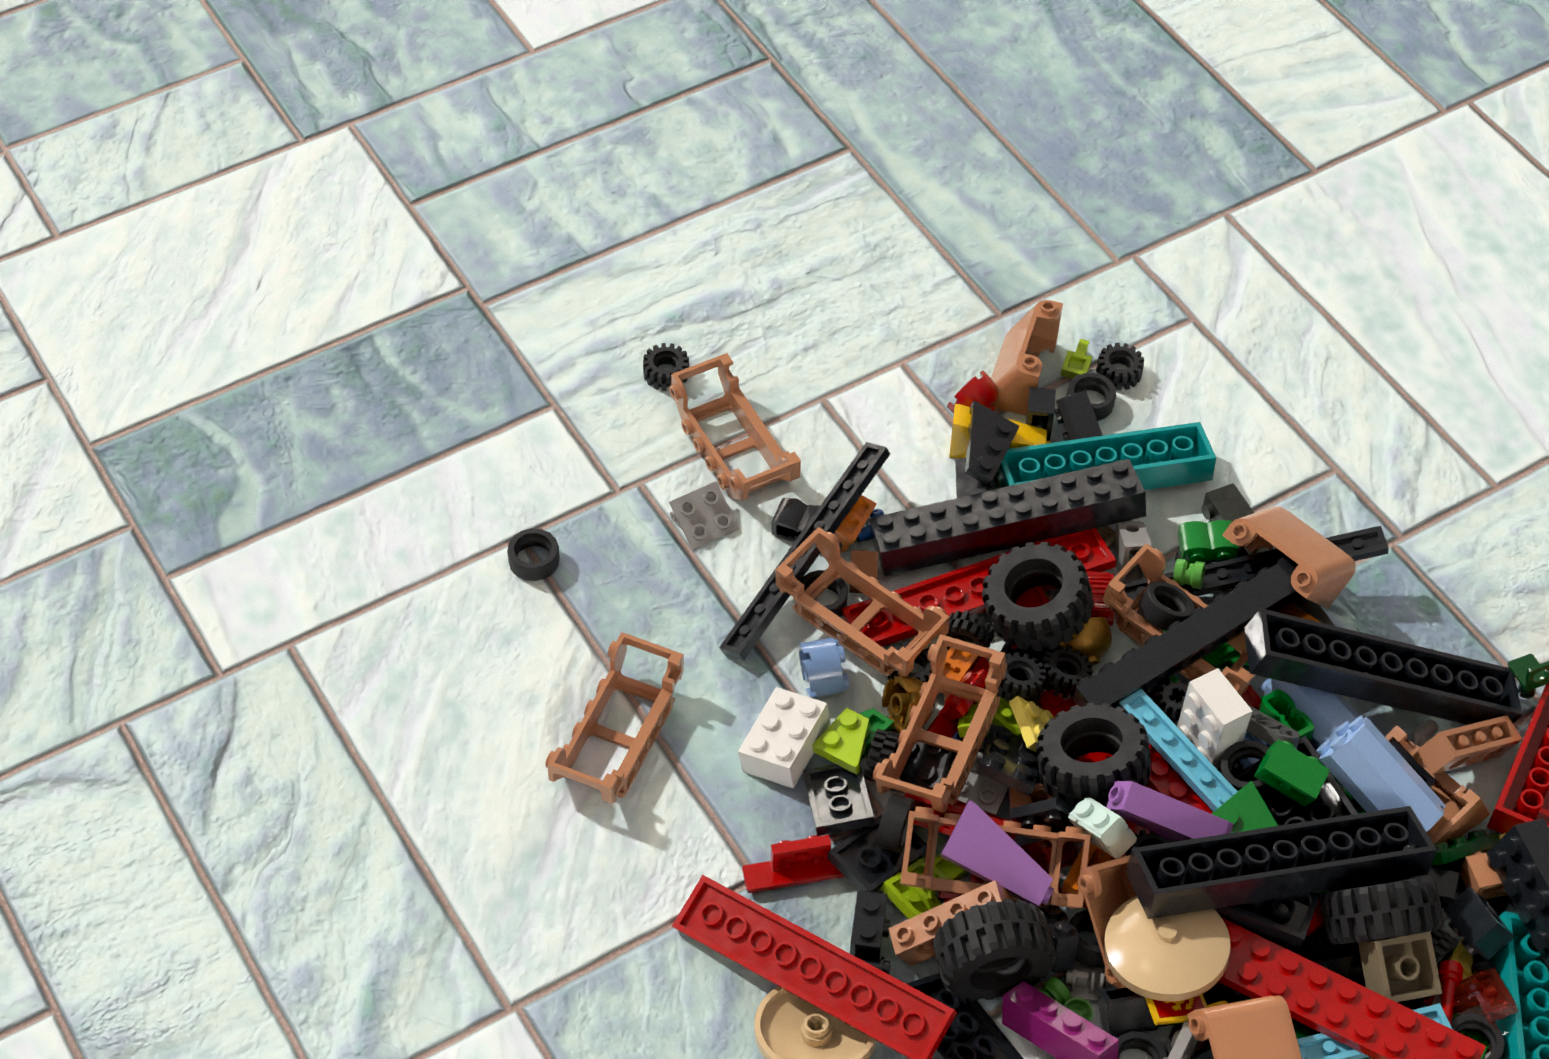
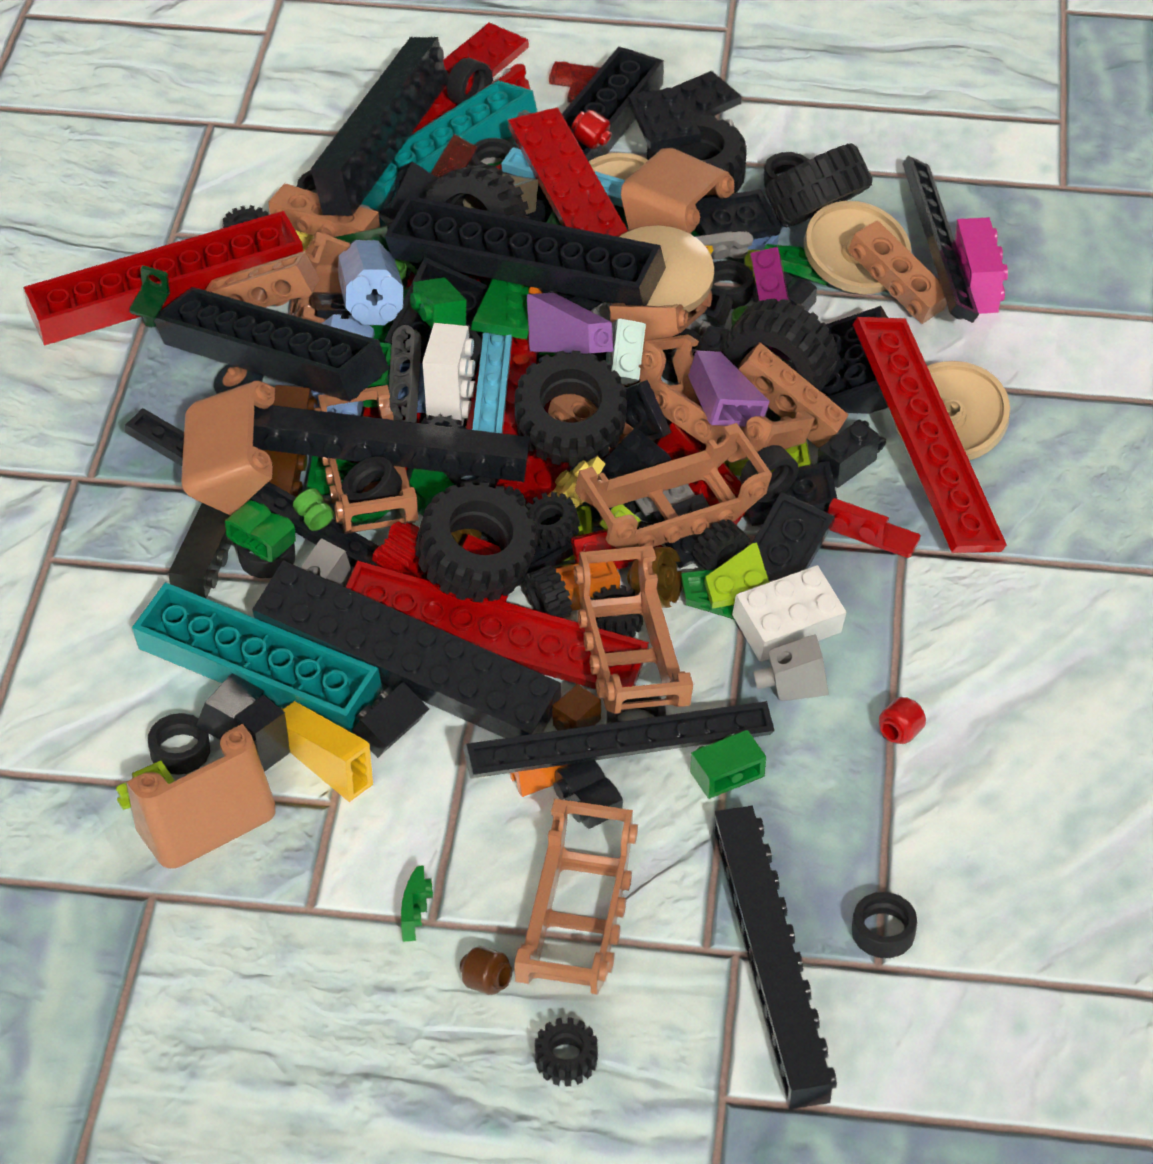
camera: 140 degrees left, 5 degrees down
nougat windscreen [545,632,684,804] -> none
light grey hinge [669,481,740,550] -> none
medium blue brick [799,637,849,698] -> none
red cylinder [947,370,998,414] -> none
black wing [965,400,1020,486] -> none
black tyre [1096,342,1144,390] -> none
none -> green slope [401,865,433,942]
none -> reddish brown head [460,946,513,995]
none -> green brick [690,730,766,799]
none -> black brick [713,805,837,1110]
none -> light grey torso [753,634,829,701]
none -> red head [879,697,926,744]

